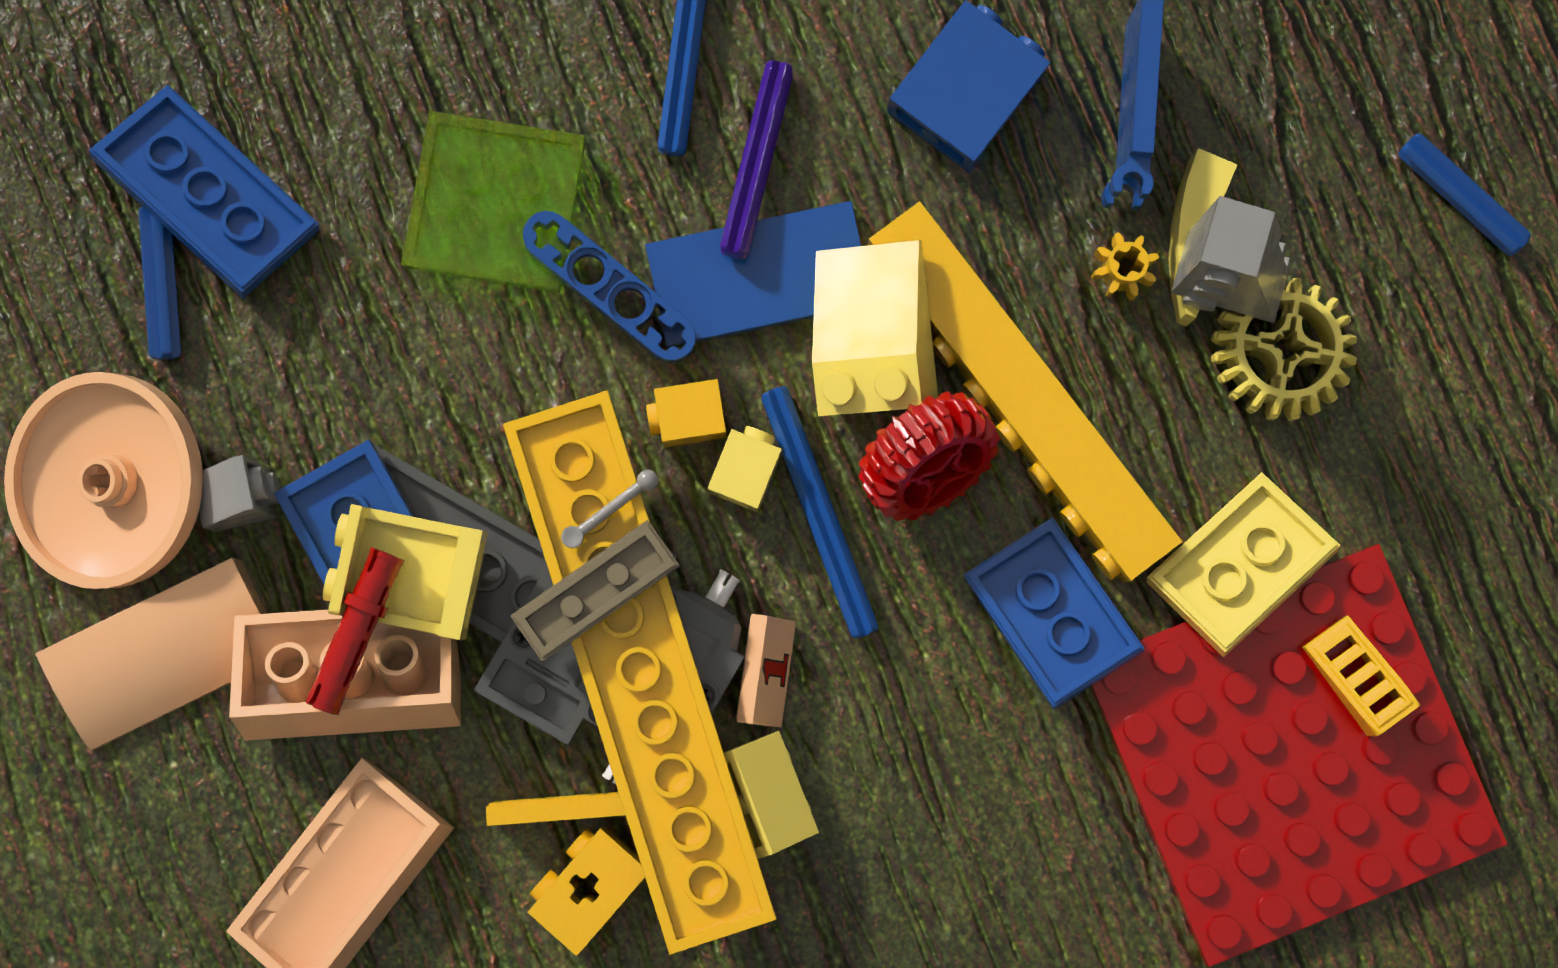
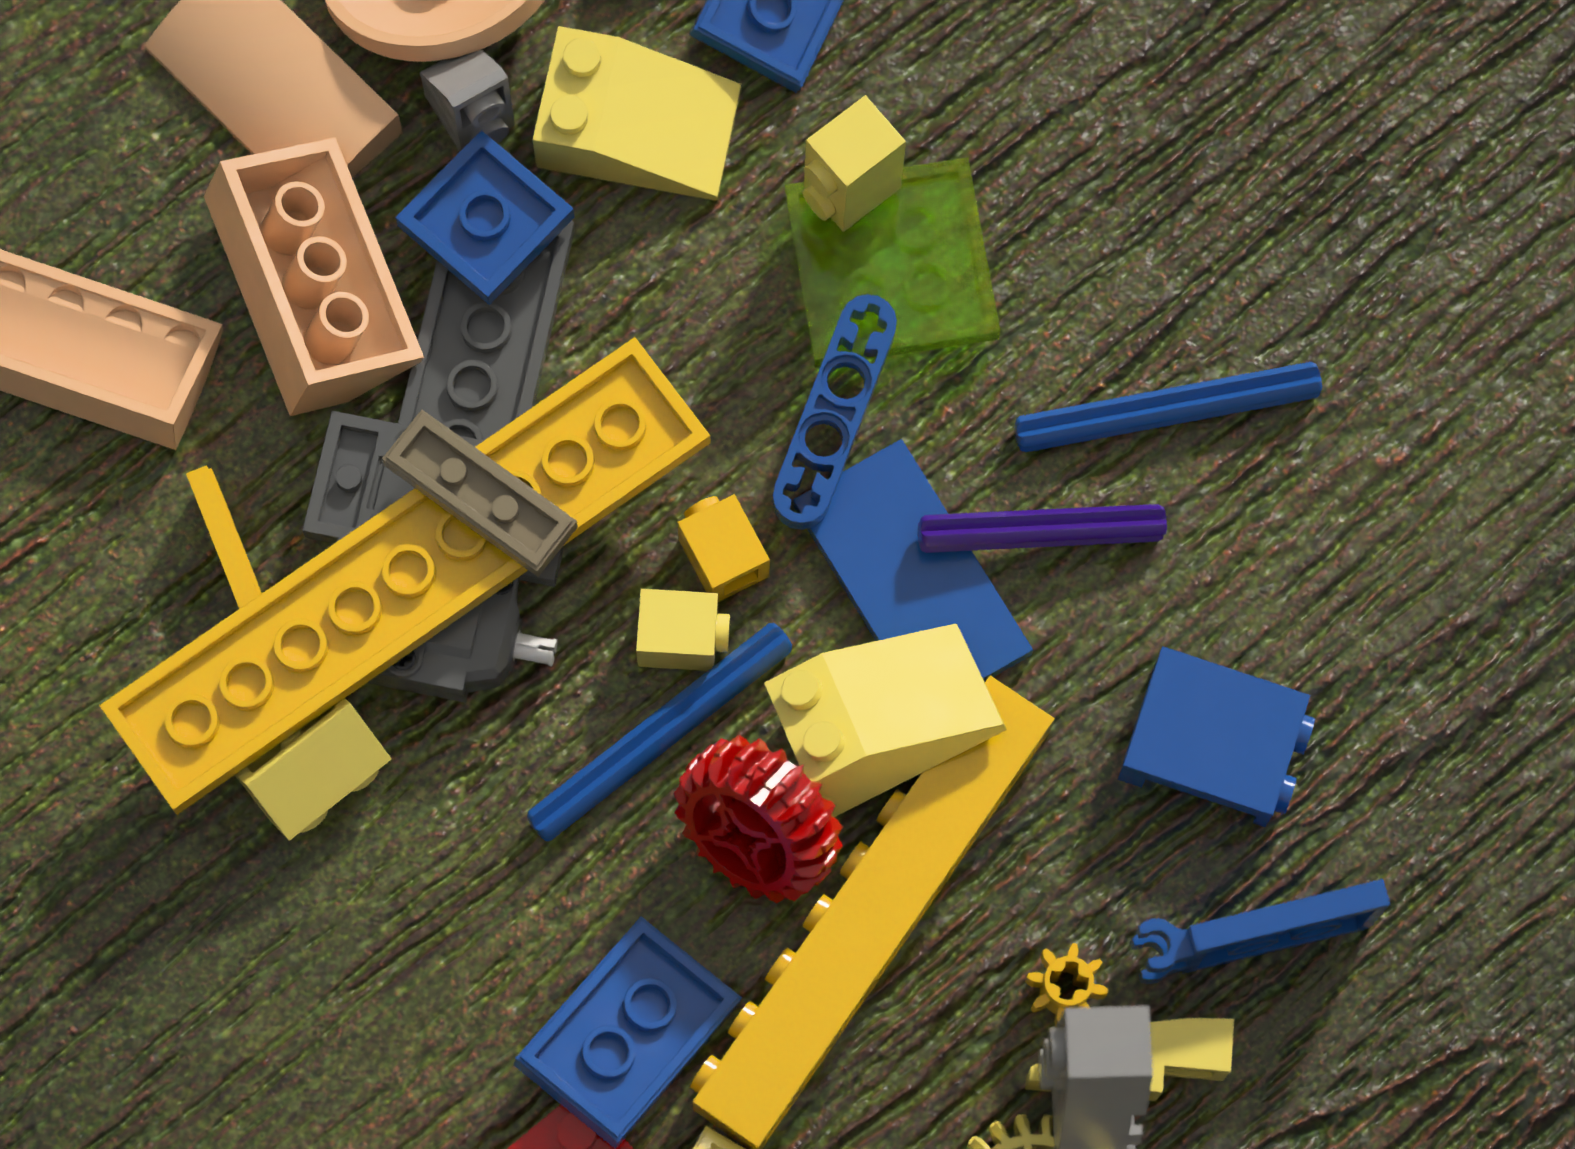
camera: 70 degrees right, 10 degrees down
red pin [305,547,405,715] -> none
light yellow panel [323,504,489,640] -> none
yellow brick [527,825,645,956] -> none
light grey hinge [561,470,659,549] -> none
light nougat tile [736,614,796,728] -> none
none -> light yellow slope [533,26,741,201]
none -> light yellow brick [803,95,906,232]

